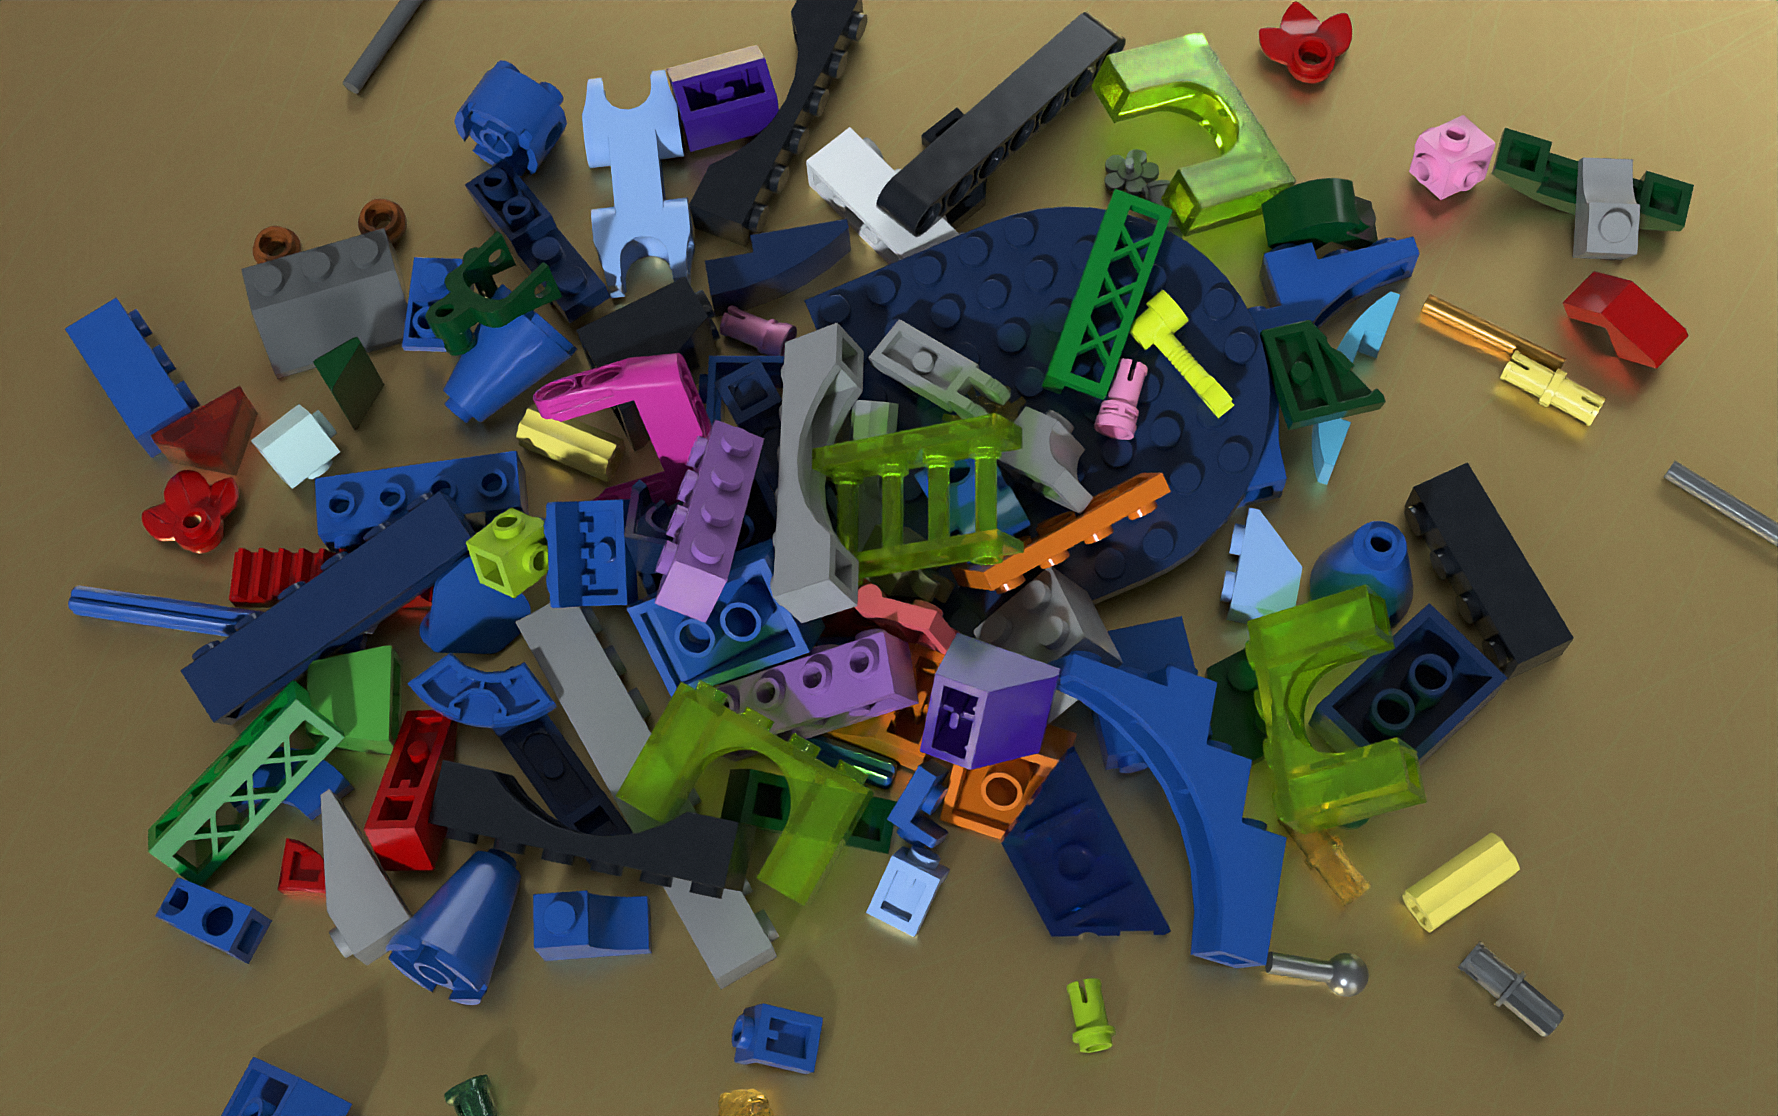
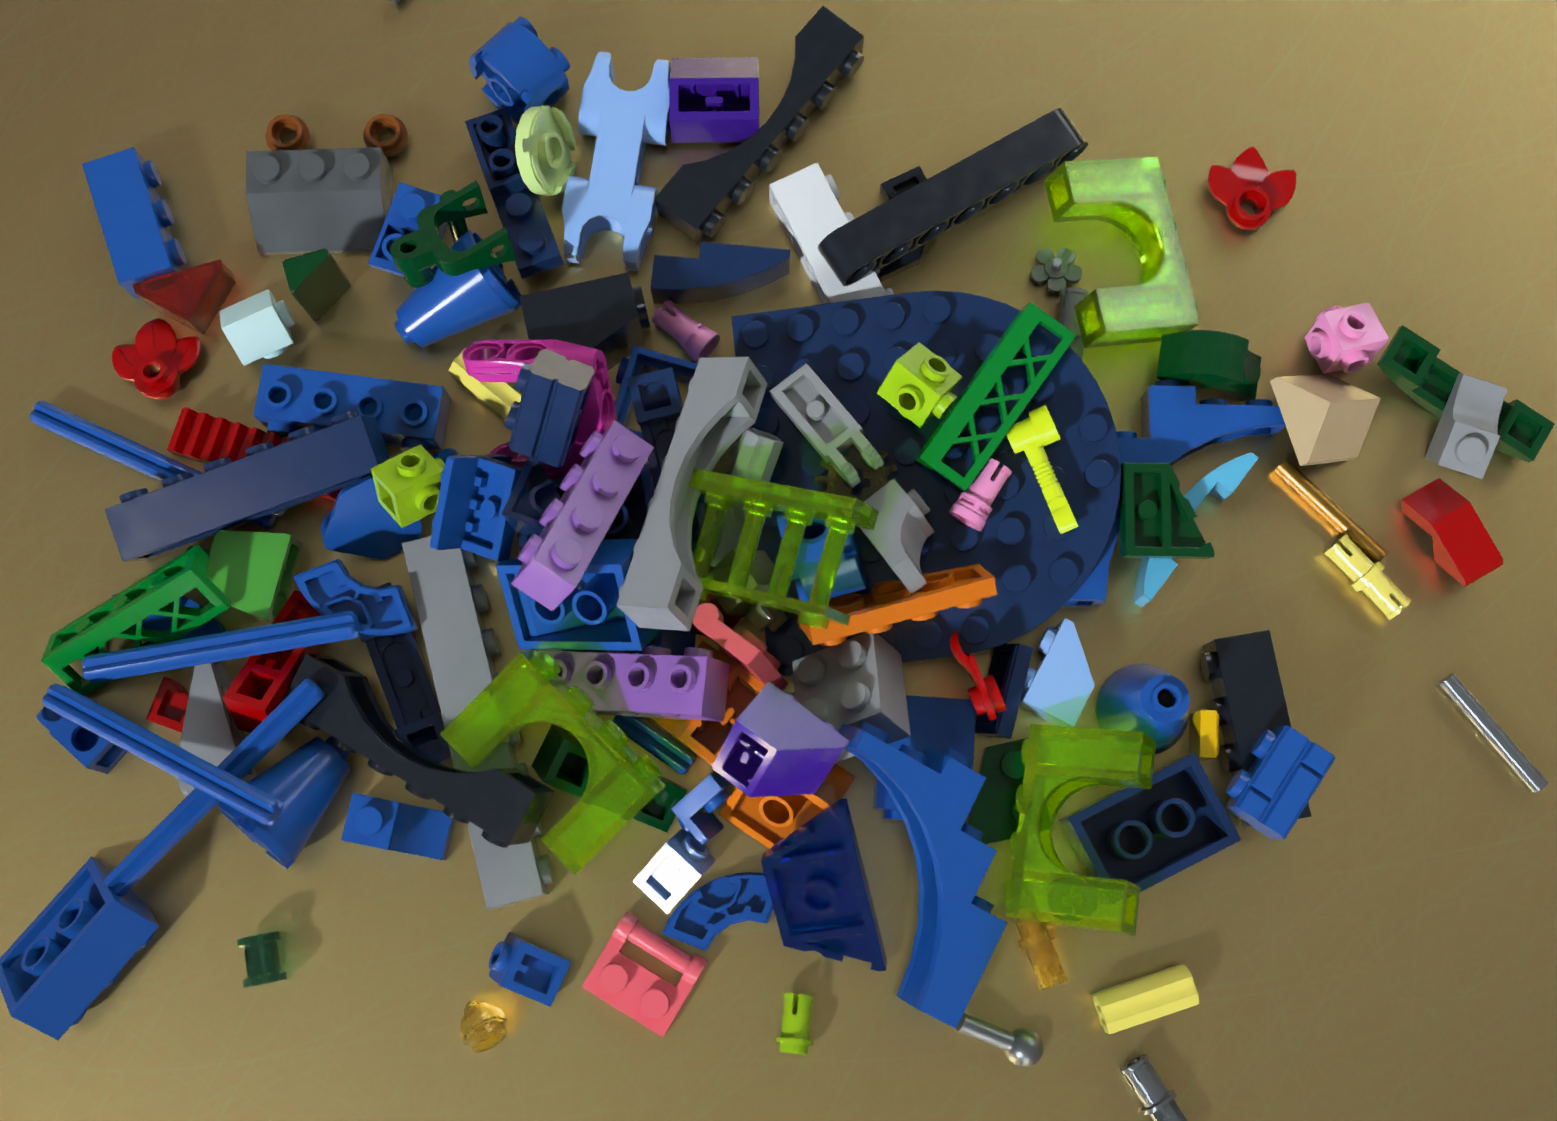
camera: 10 degrees right, 10 degrees up
none -> blue axle [42,684,284,825]
none -> blue axle [82,611,360,683]
none -> blue axle [105,679,324,896]
none -> dark blue brick [505,349,595,468]
none -> yellowish green tile [515,105,576,196]
none -> coral plate [581,912,708,1037]
none -> blue tile [662,872,785,951]
none -> lime brick [877,342,963,428]
none -> red plate [950,631,1006,721]
none -> dark blue tile [975,643,1033,739]
none -> yellow tile [1189,710,1219,761]
none -> blue brick [1225,725,1335,840]
none -> tan slope [1270,374,1381,466]

